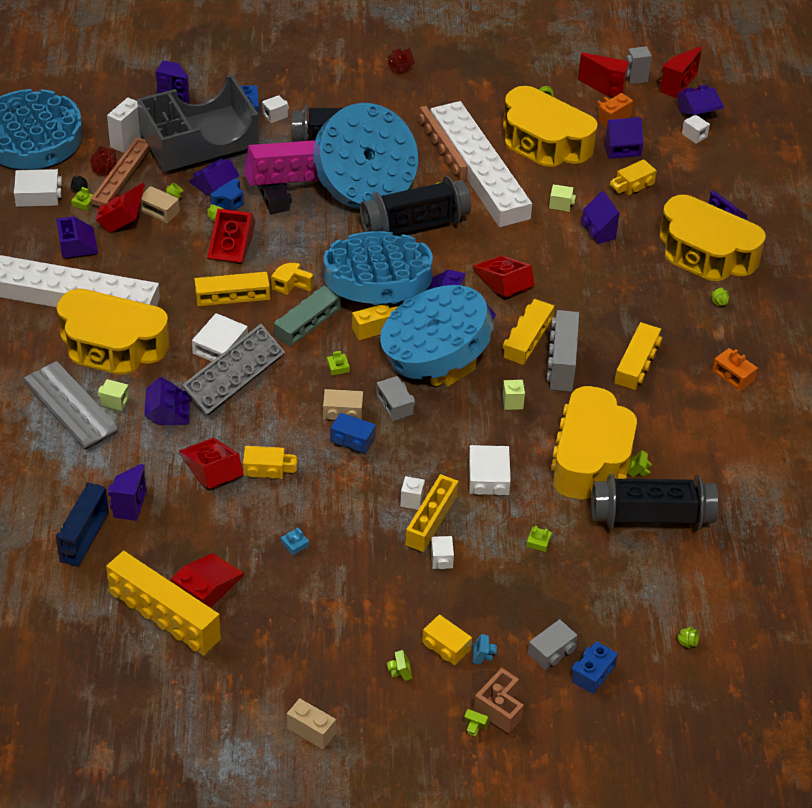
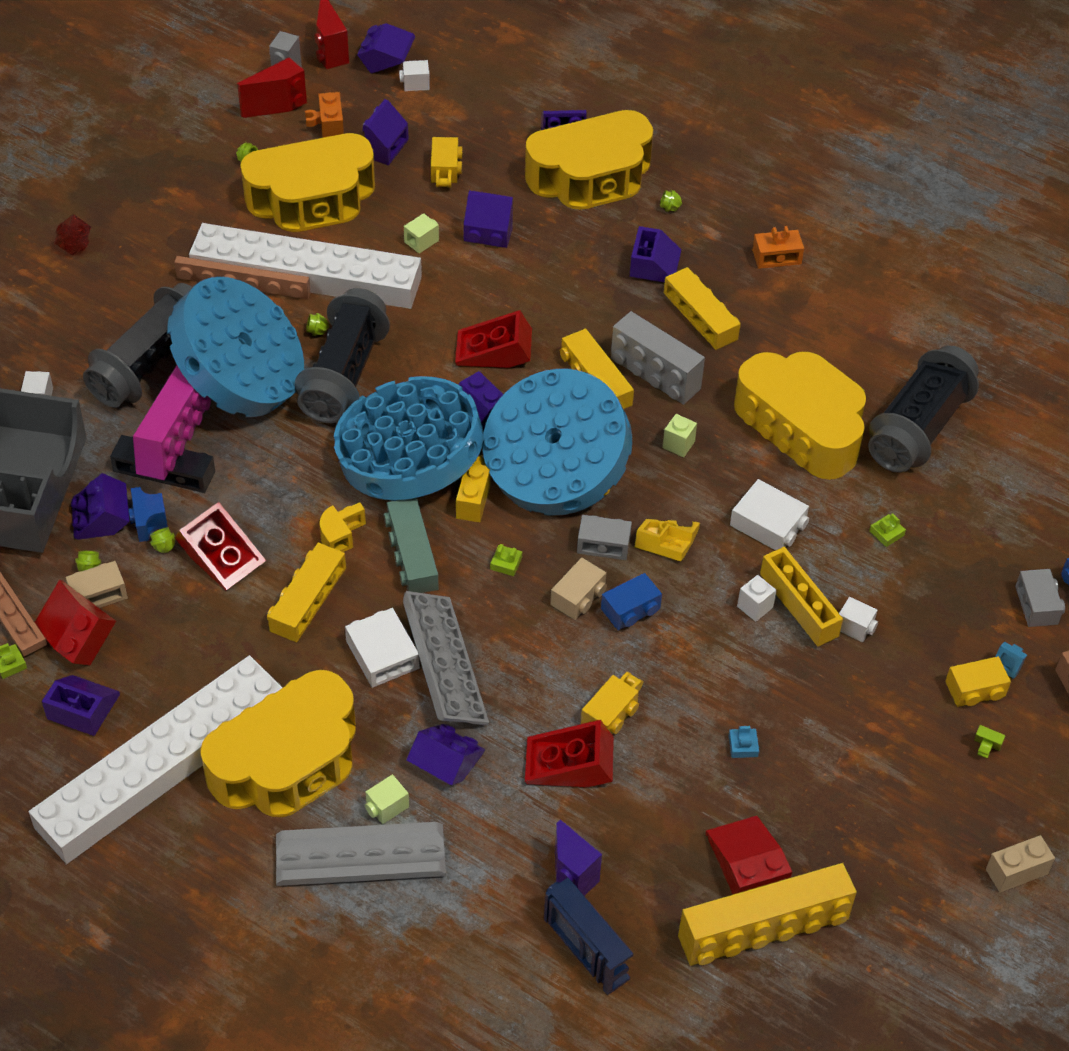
camera: 55 degrees left, 5 degrees up
none -> dark purple slope [630,226,681,282]
none -> yellow slope [635,519,700,561]

